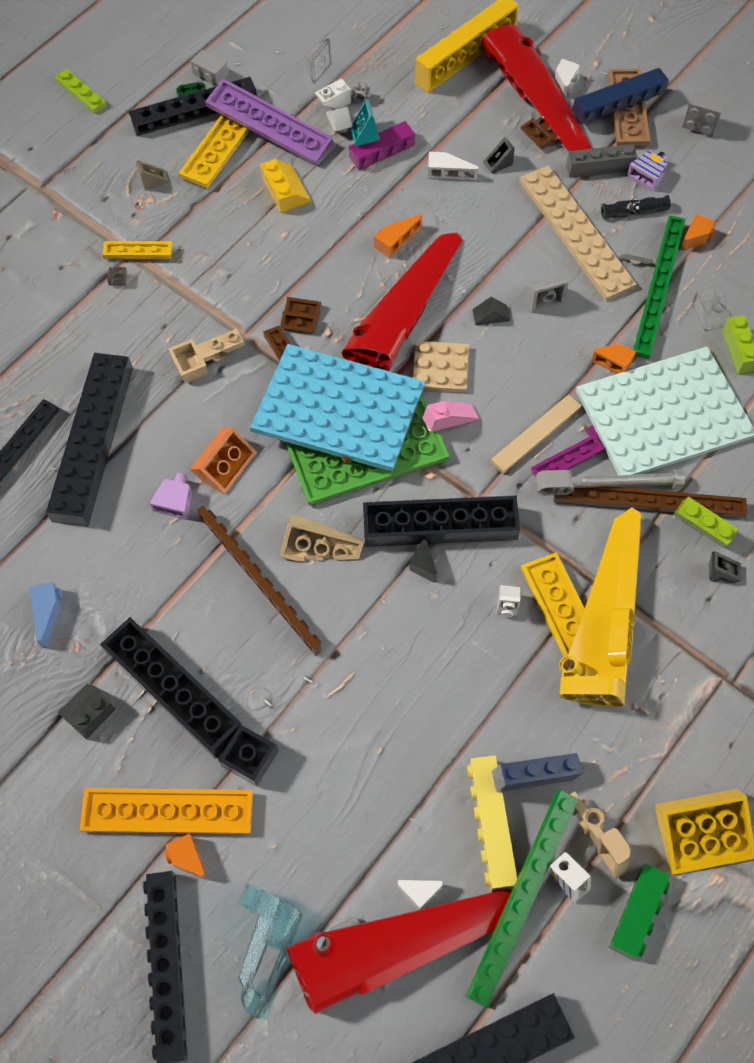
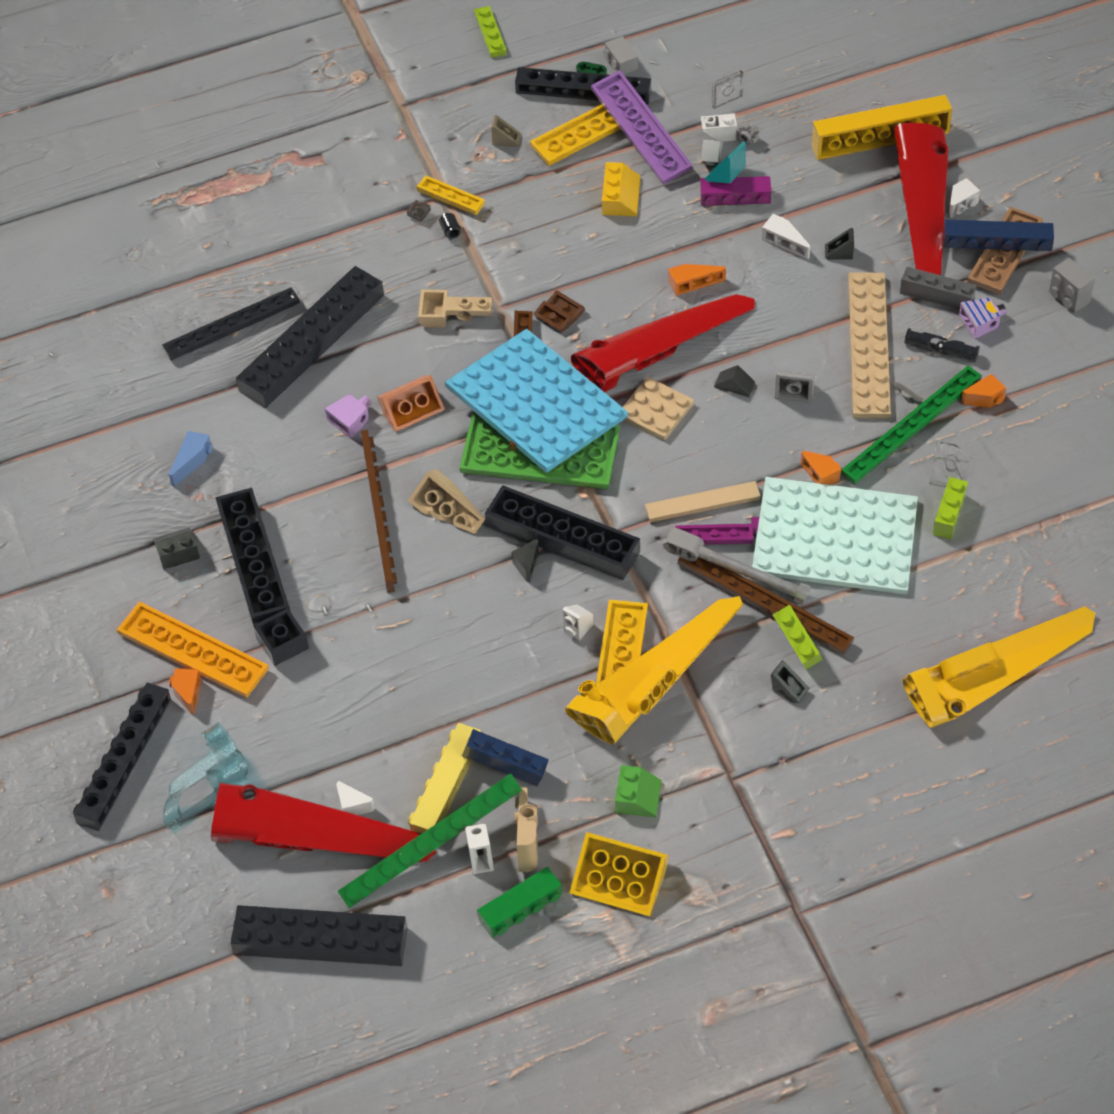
camera: 30 degrees right, 10 degrees down
bright pink slope [423,401,479,432] -> none
reddish brown slope [520,116,560,149] -> none
none -> black brick [439,213,461,239]
none -> bright green slope [615,765,662,818]

